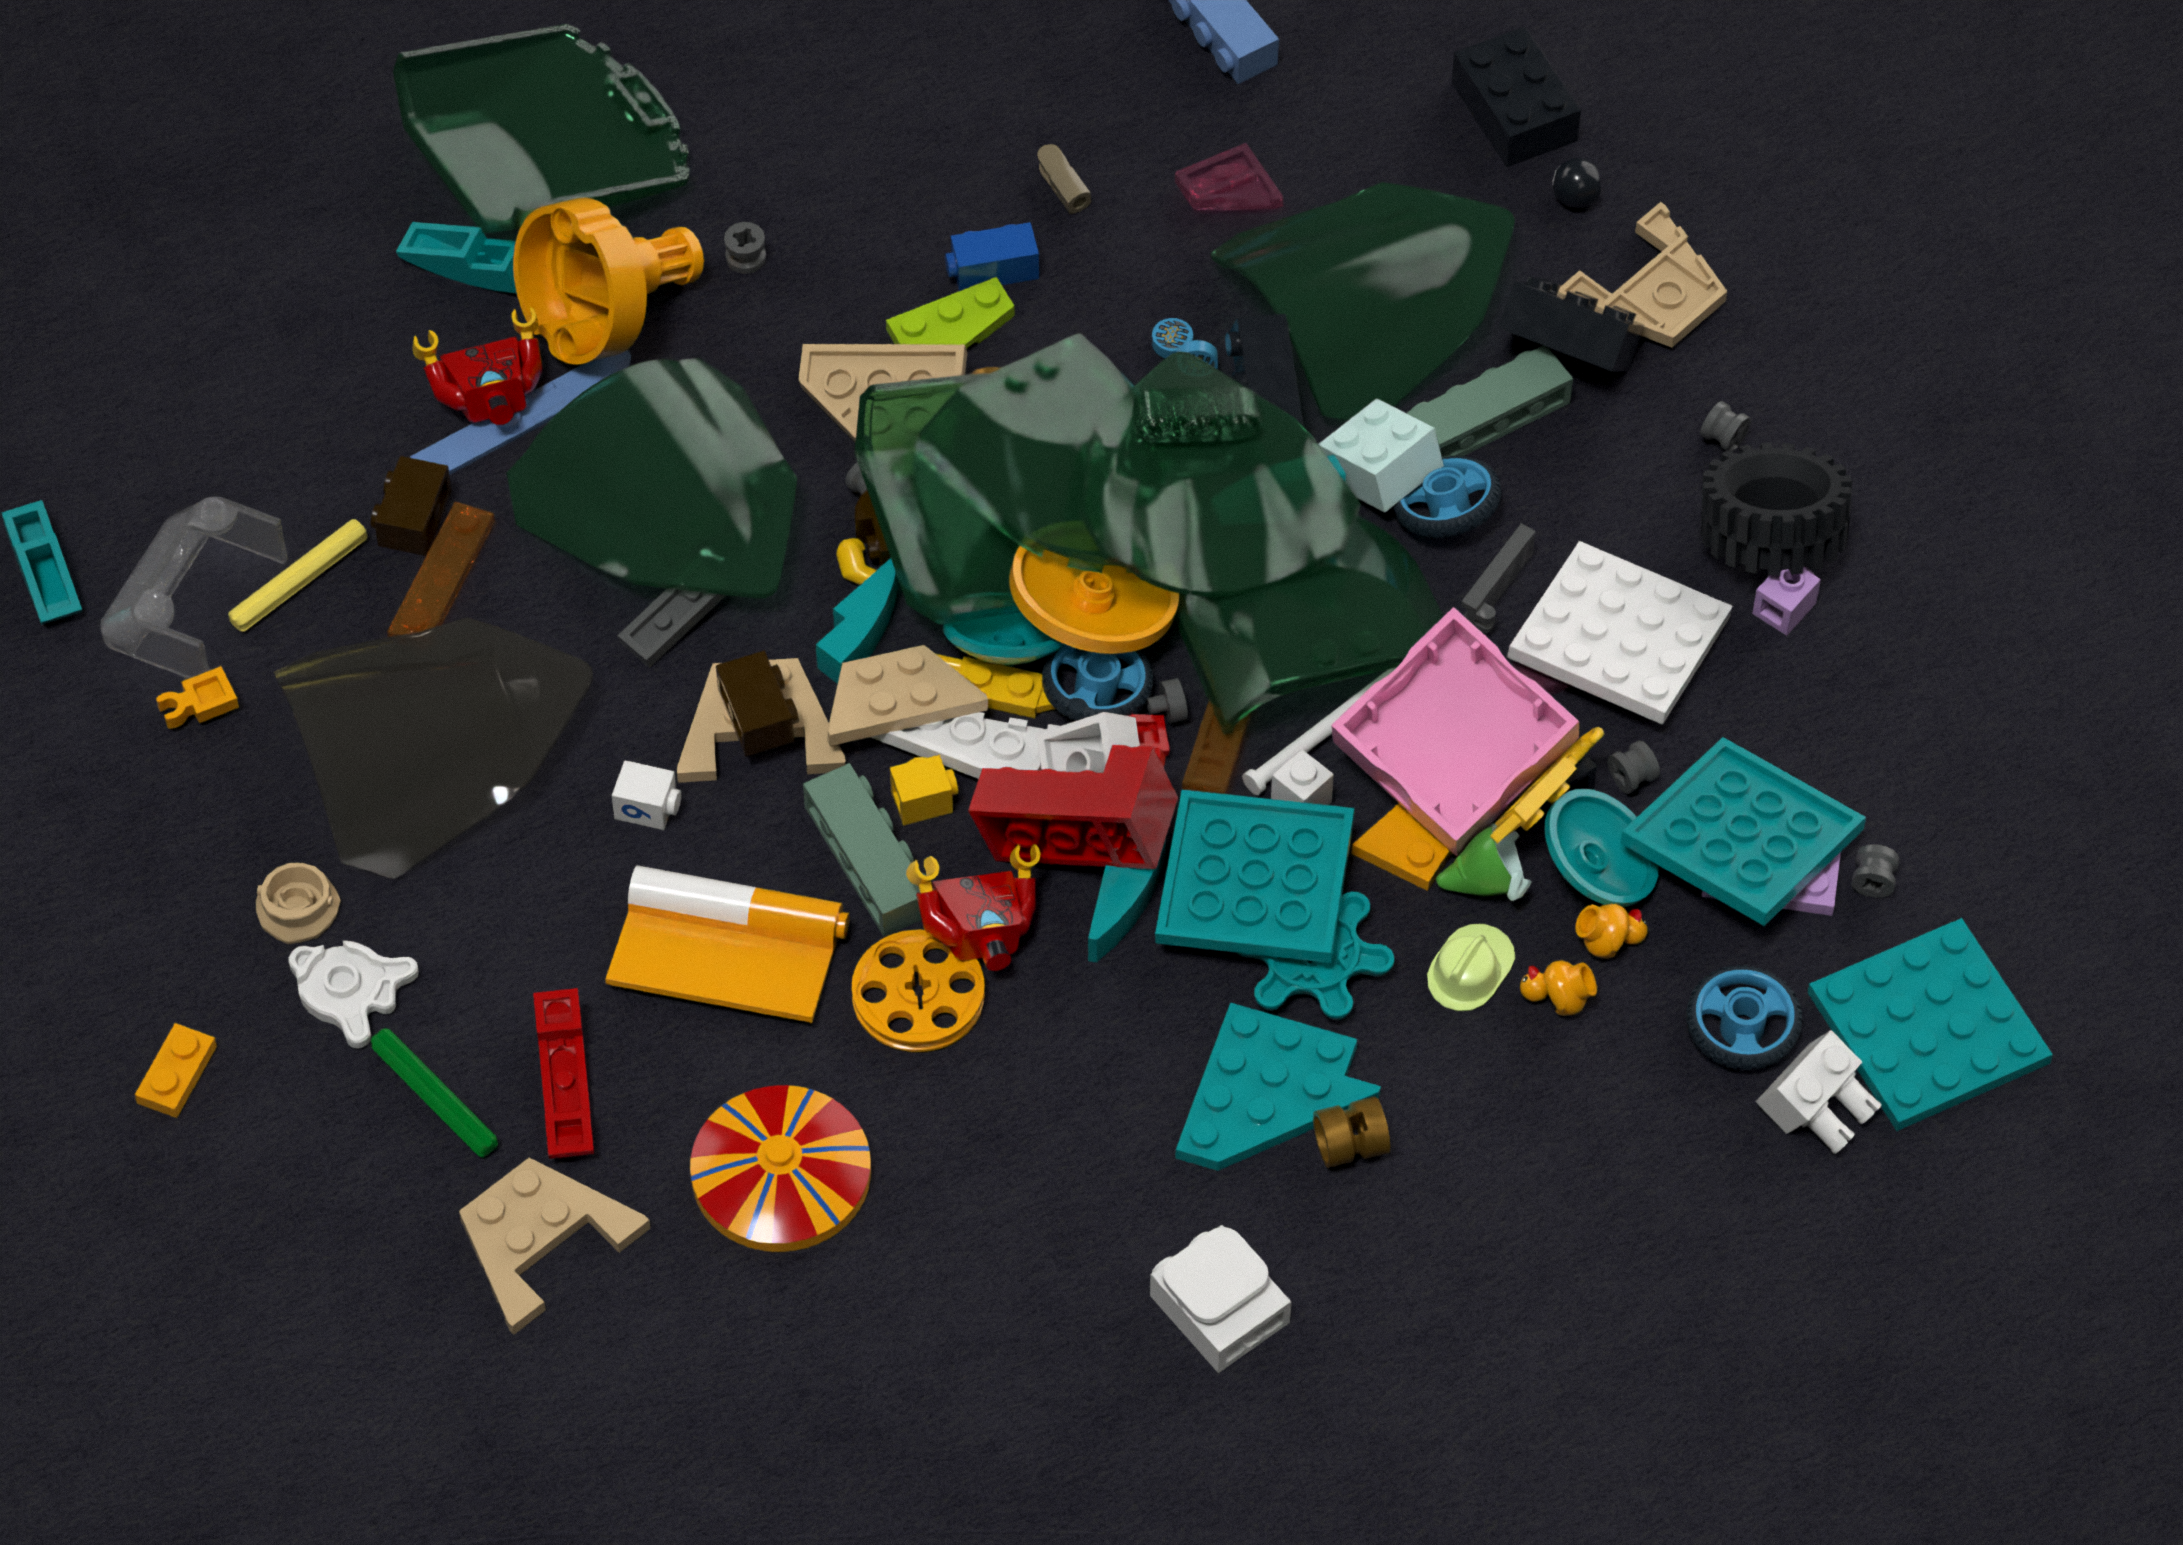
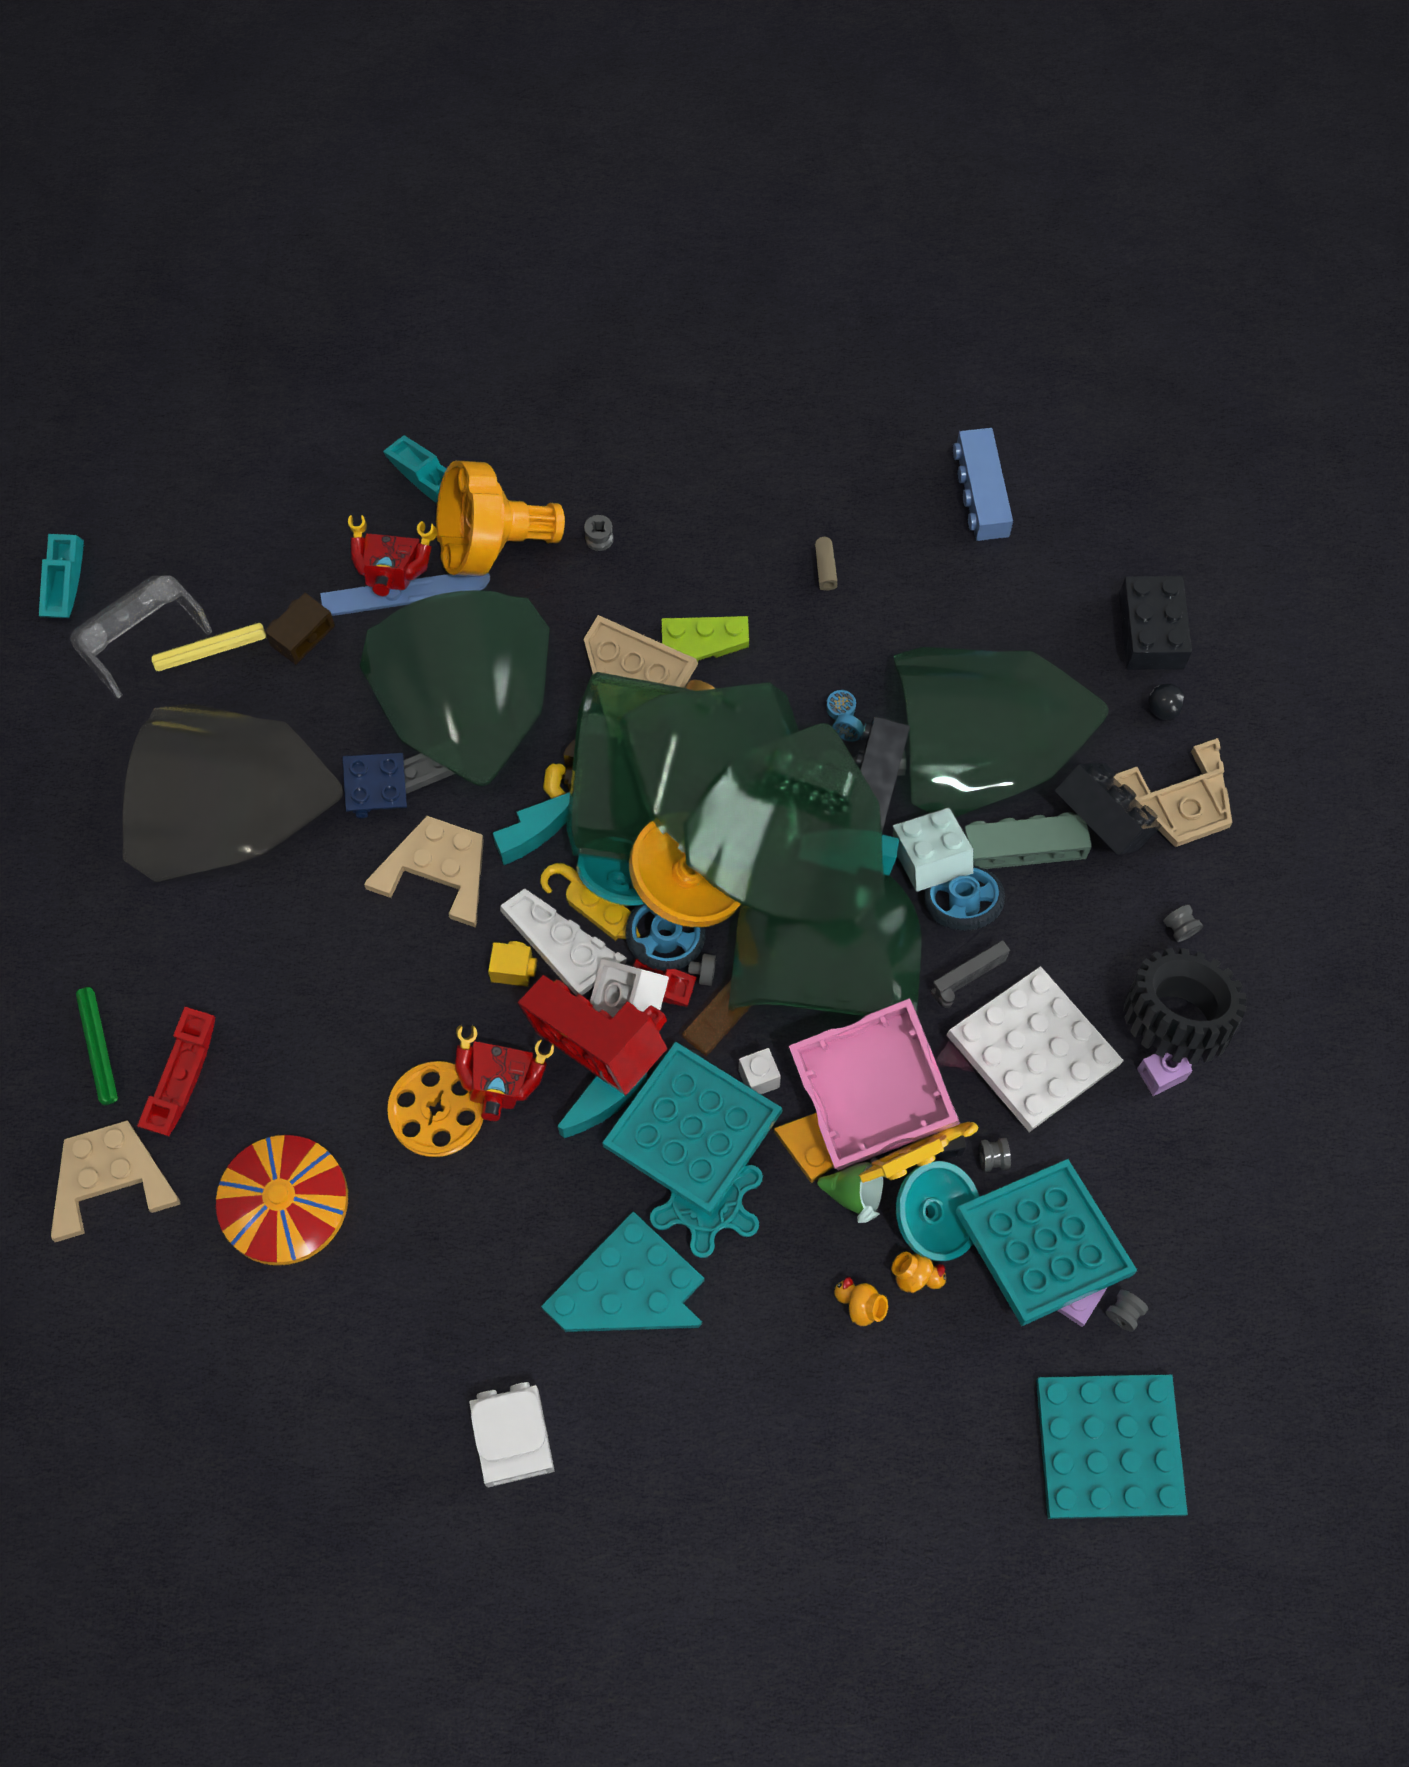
camera: 25 degrees right, 10 degrees up
light orange plate [156,666,239,728] -> none
tan hat [256,863,341,944] -> none
white tile [289,941,419,1048] -> none
clear orange plate [387,501,495,652] -> none
clear green windscreen [393,24,690,233] -> none
light orange door [605,865,850,1023] -> none
white brick [612,760,682,830] -> none
dark brown brick [716,650,799,757] -> none
sand green brick [803,763,926,937] -> none
tan wing [827,645,988,746] -> none
blue brick [945,222,1039,291] -> none
clear pink wing [1175,143,1283,210] -> none
white bar [1242,659,1401,795] -> none
pearl gold wheel [1313,1097,1390,1168] -> none
yellowish green piece [1427,924,1515,1011] -> none
dark azure wheel [1686,965,1802,1070] -> none
white brick [1756,1030,1882,1154] -> none
none -> dark blue hinge [343,753,407,818]

